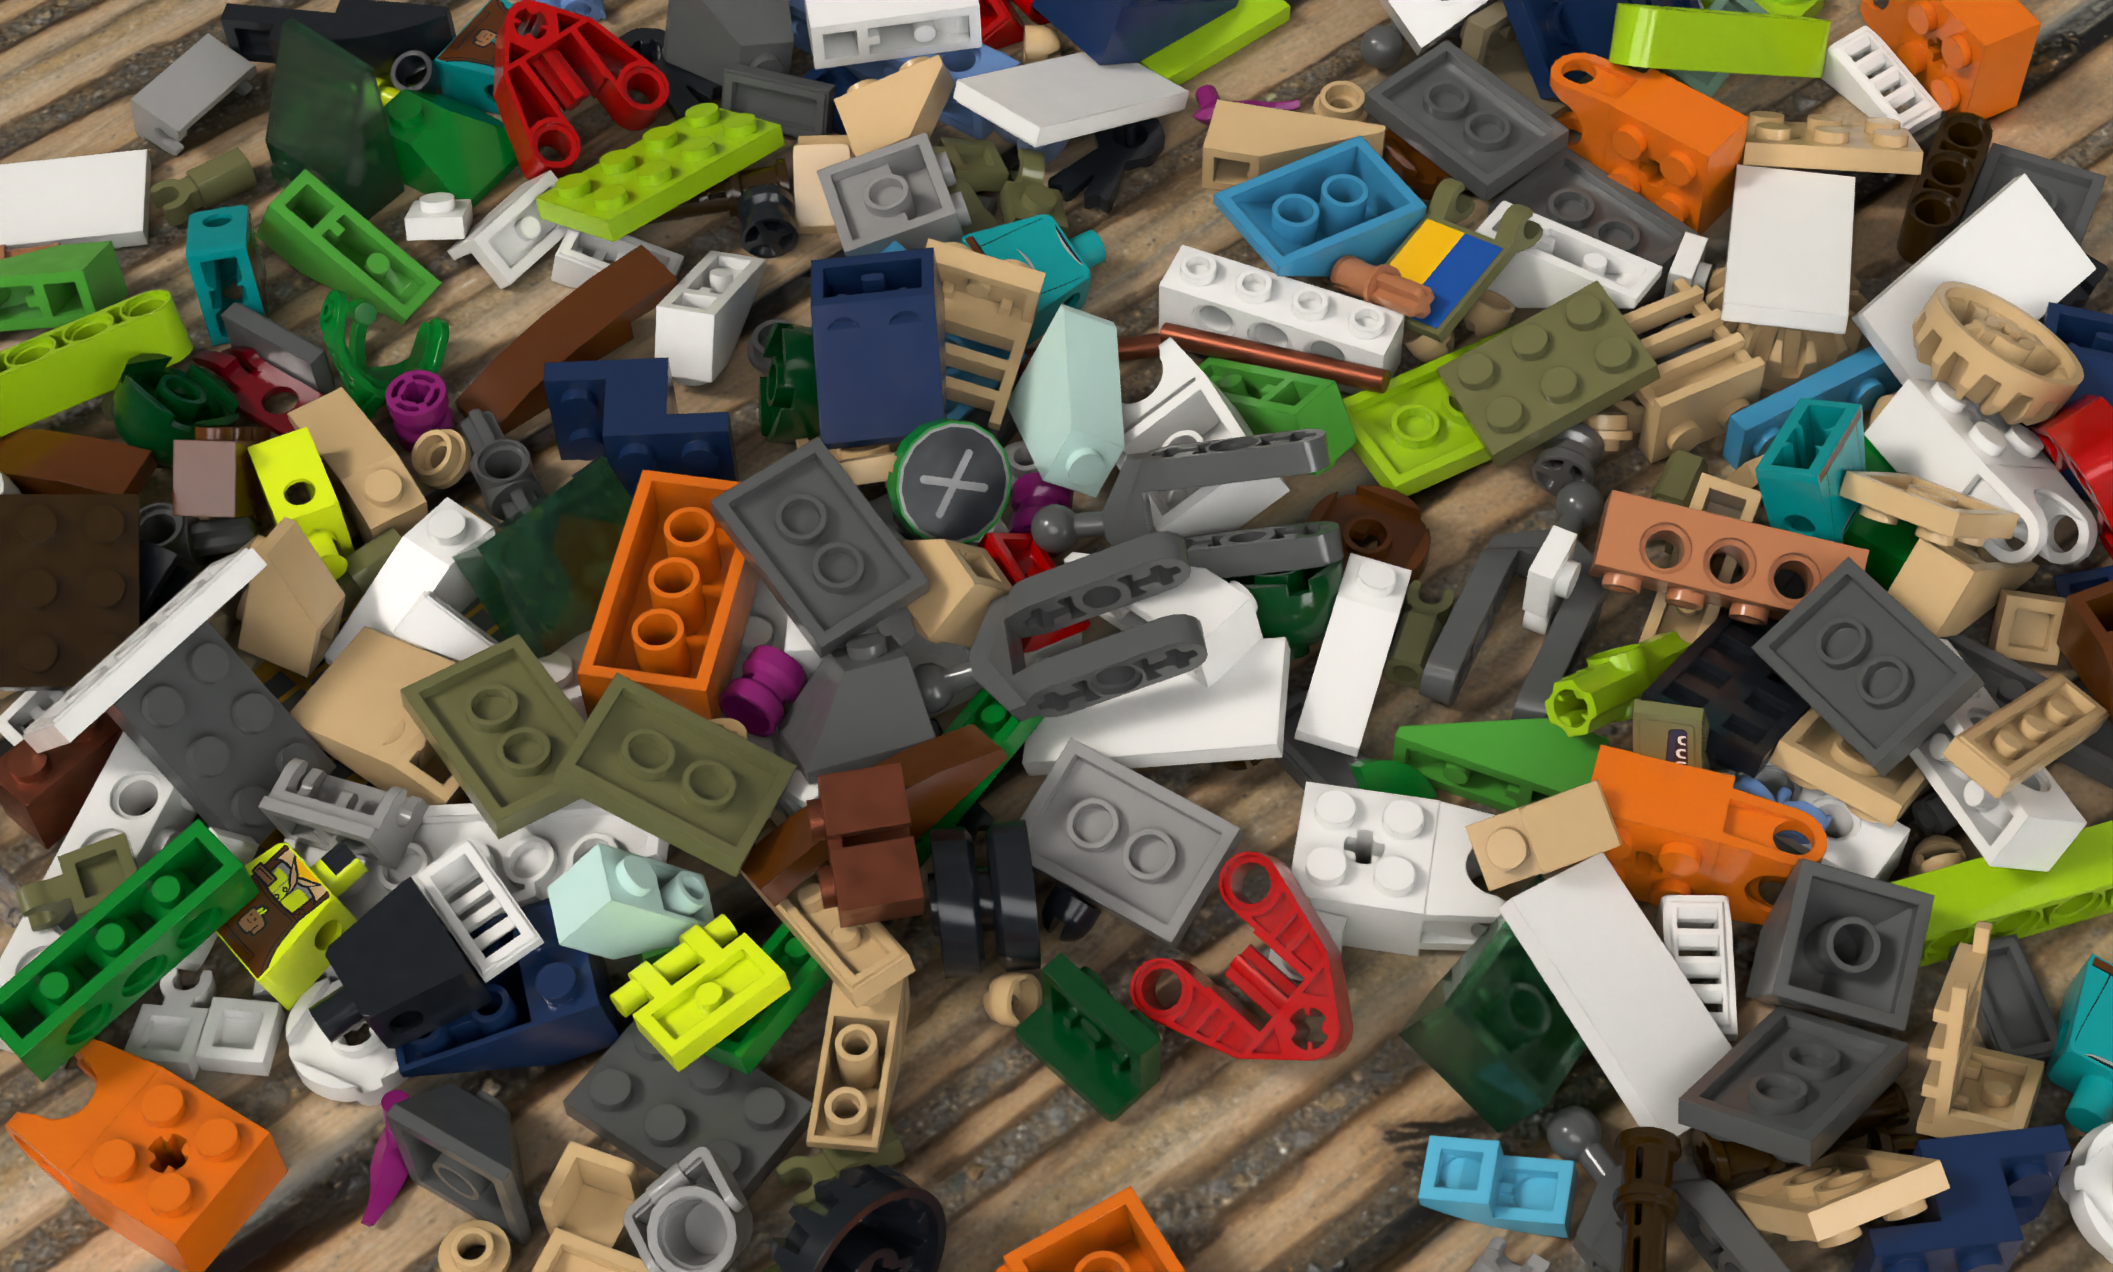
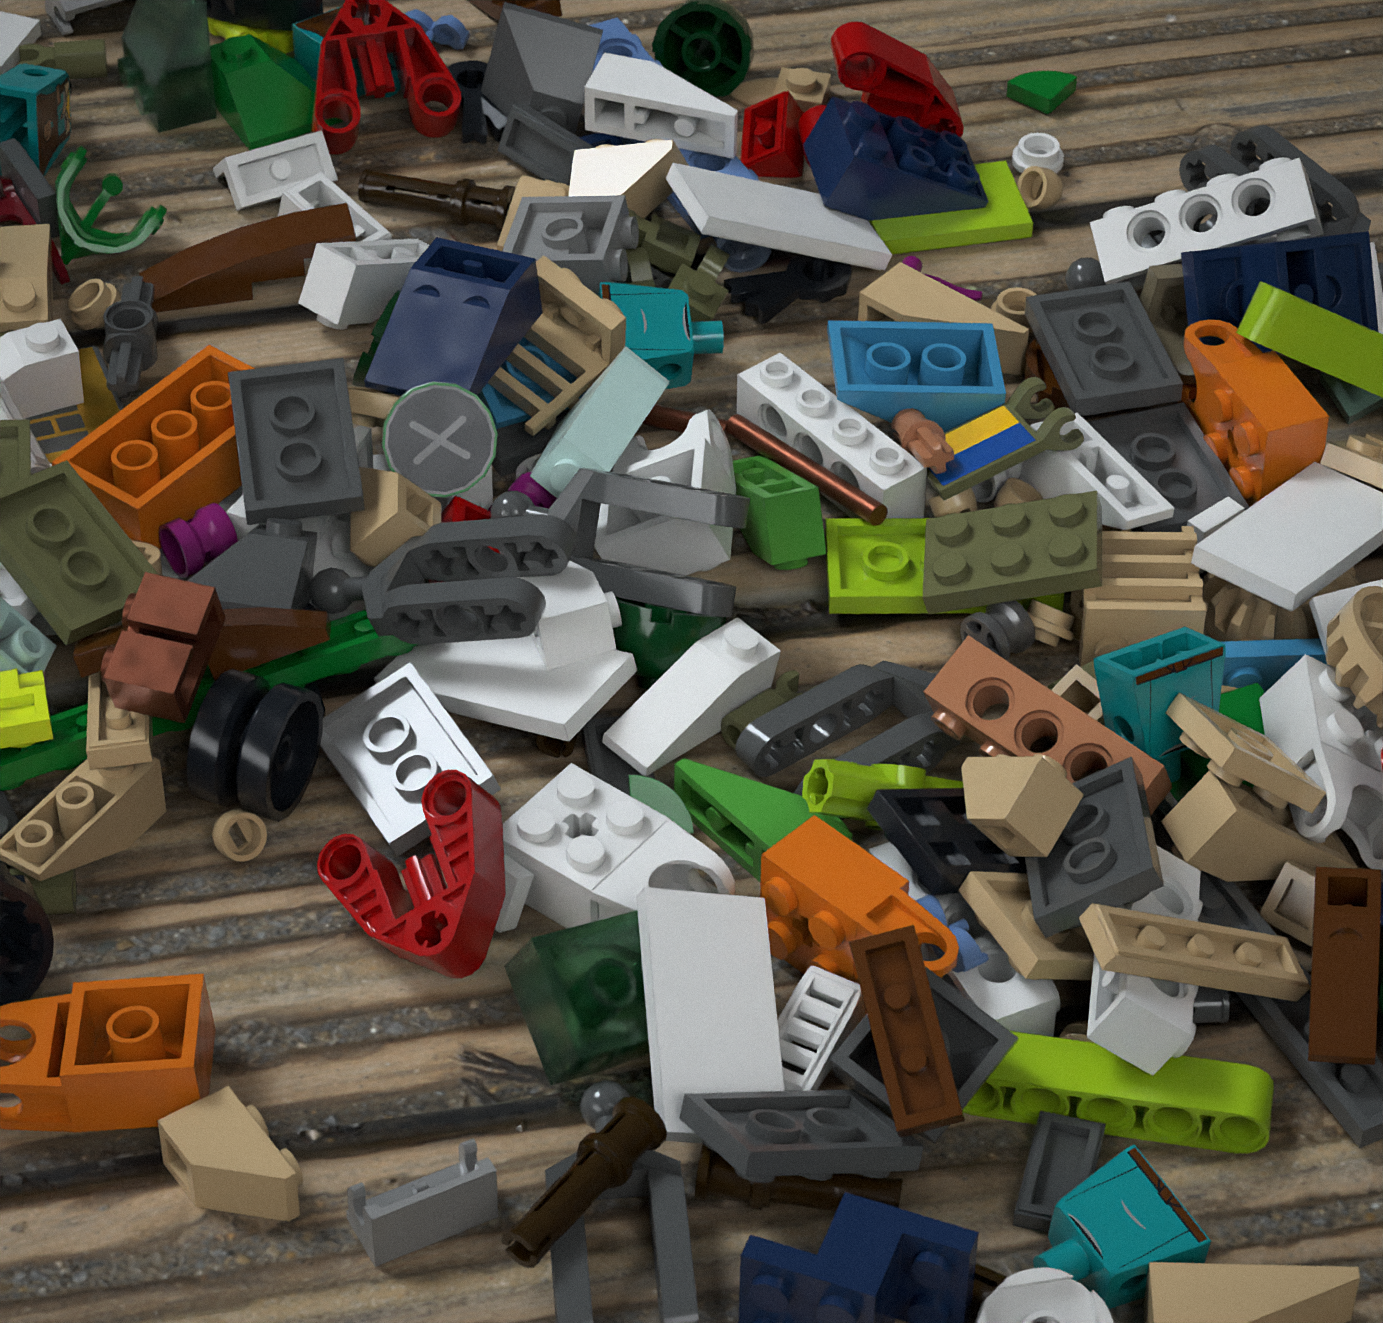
camera: 25 degrees right, 10 degrees down
bright green slope [256,168,442,325] -> none
magenta wheel [385,370,456,453] -> none
black hinge [390,50,441,93] -> none
white plate [404,192,473,241] -> none
clear green slope [452,456,633,659] -> none
lime plate [535,103,785,242] -> none
dark blue bracket [543,357,740,515] -> none
black wheel [737,185,798,258] -> none
dark green bracket [1016,953,1161,1122] -> none
tan hinge [1023,25,1062,65] -> none
black hinge [1042,884,1102,942] -> none
reddish brown plate [1307,485,1431,588] -> none
medium azure slope [1418,1135,1578,1238] -> none
tan slope [1465,779,1622,891] -> none
white plate [1522,525,1581,637] -> none
olive slope [1632,699,1711,770] -> none
tan plate [1726,1146,1950,1248] -> none
tan plate [1916,921,2045,1138] -> none
none -> reddish brown plate [849,925,965,1138]
none -> tan slope [961,754,1084,857]

